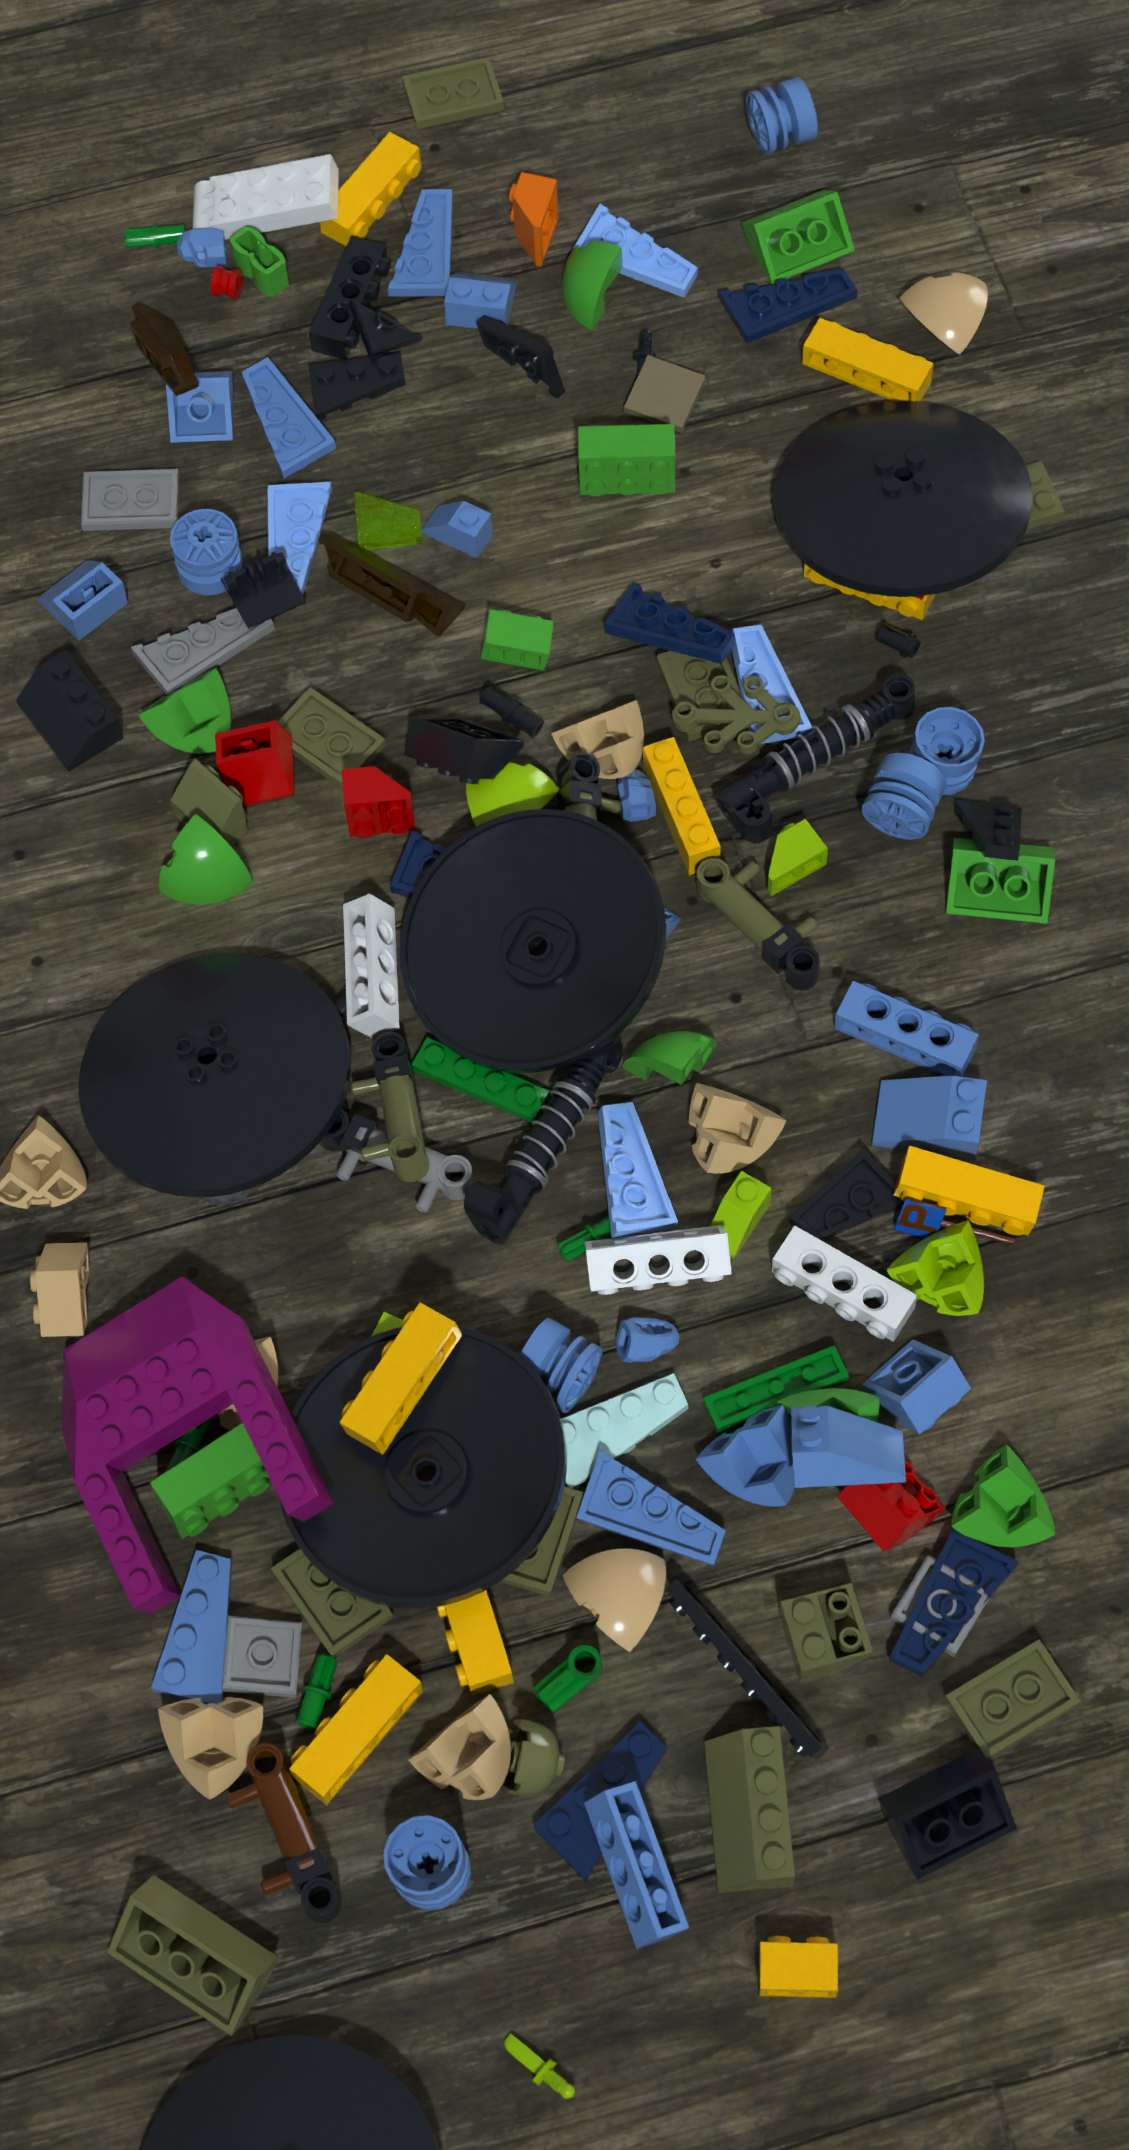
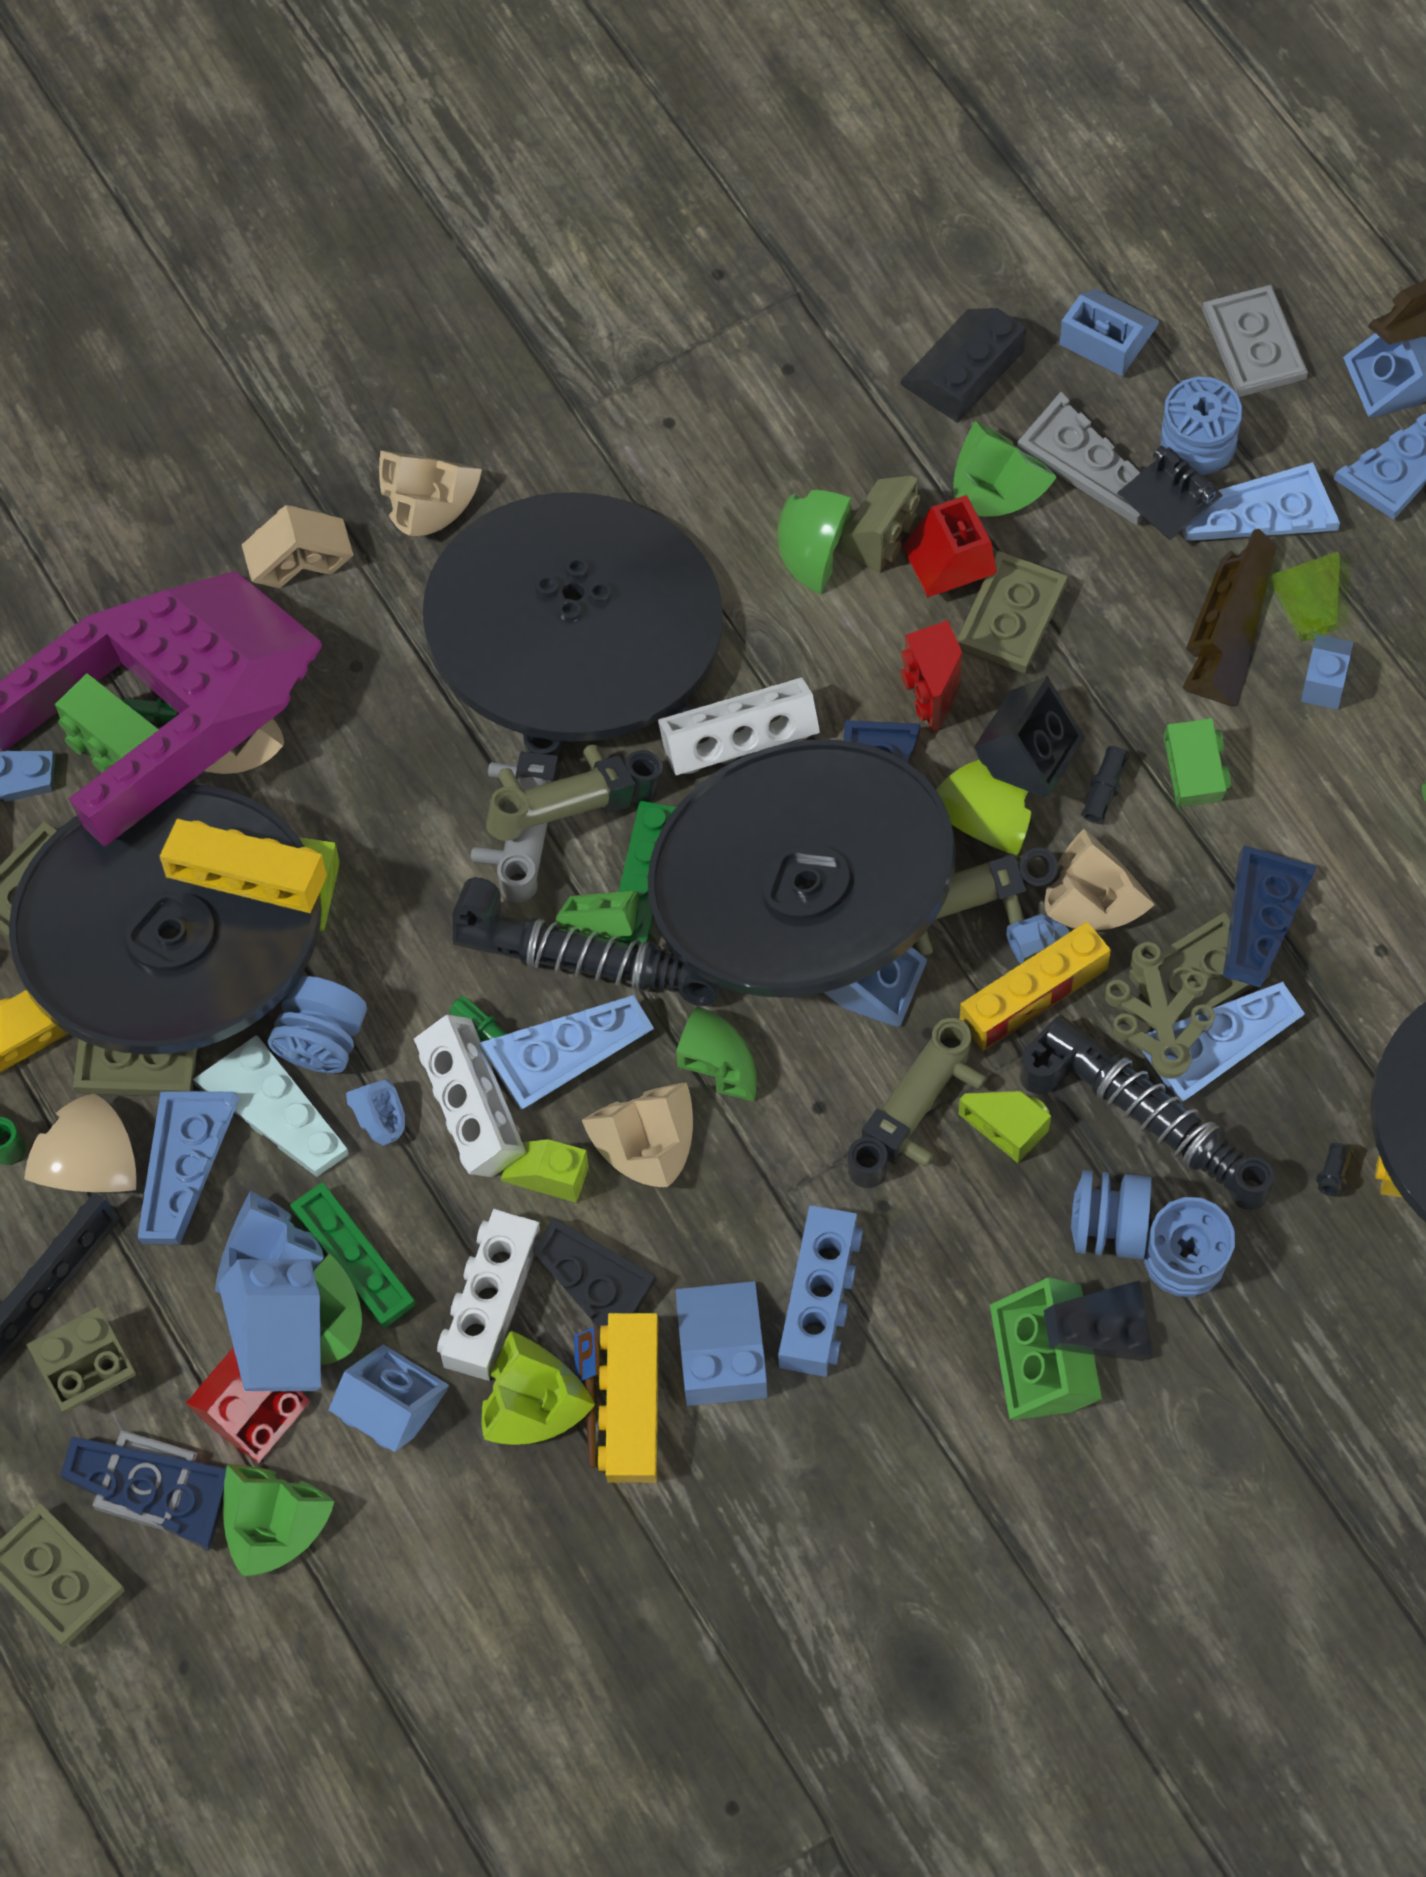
camera: 75 degrees right, 0 degrees up
none -> bright green slope [556,891,639,938]

